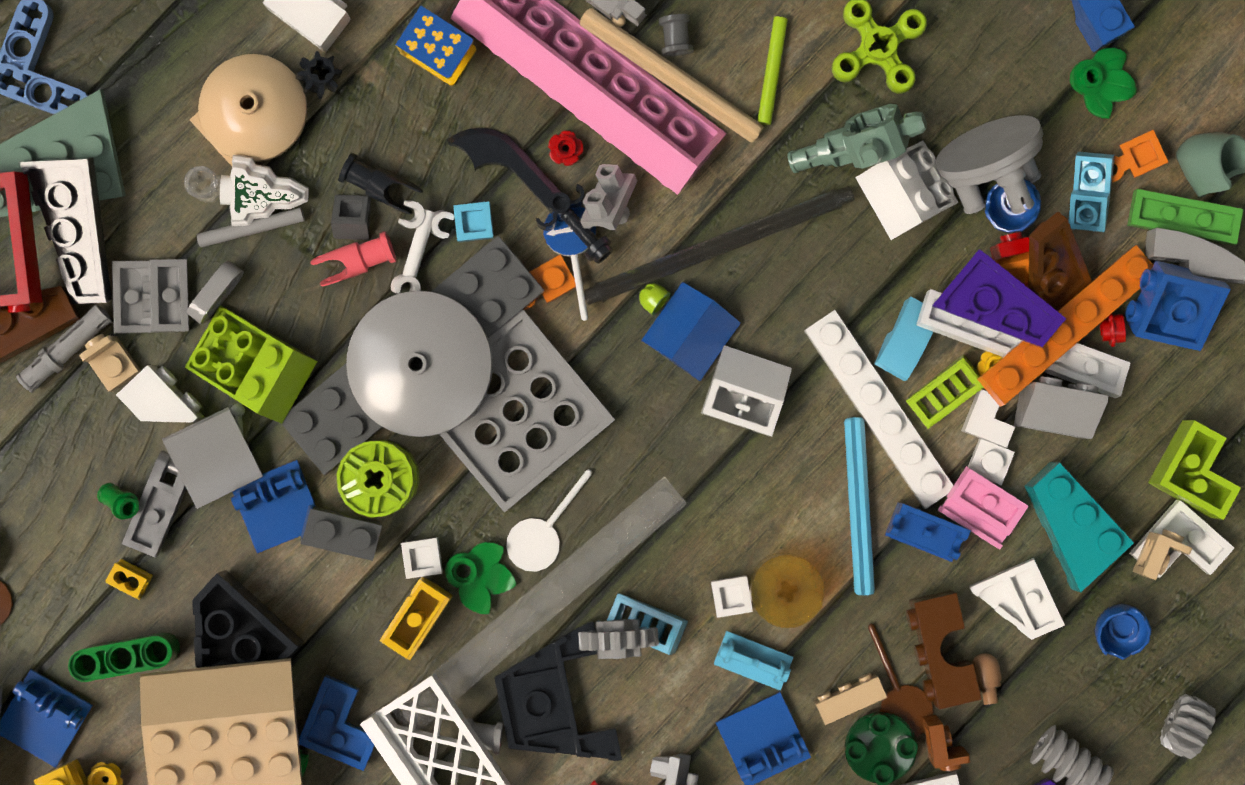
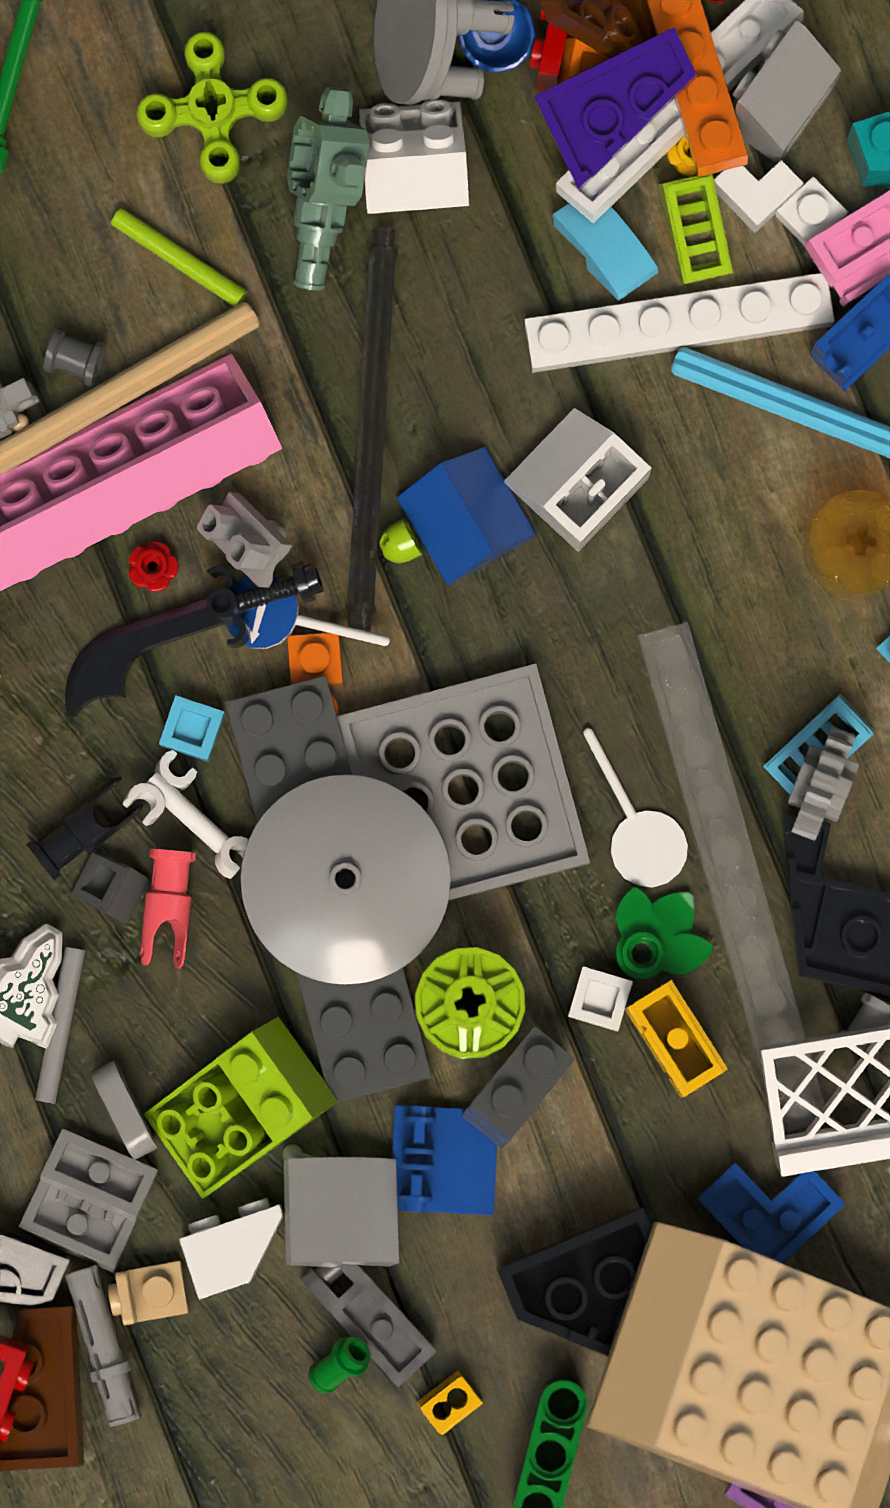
camera: 70 degrees left, 5 degrees down
white plate [711,575,753,618] -> none

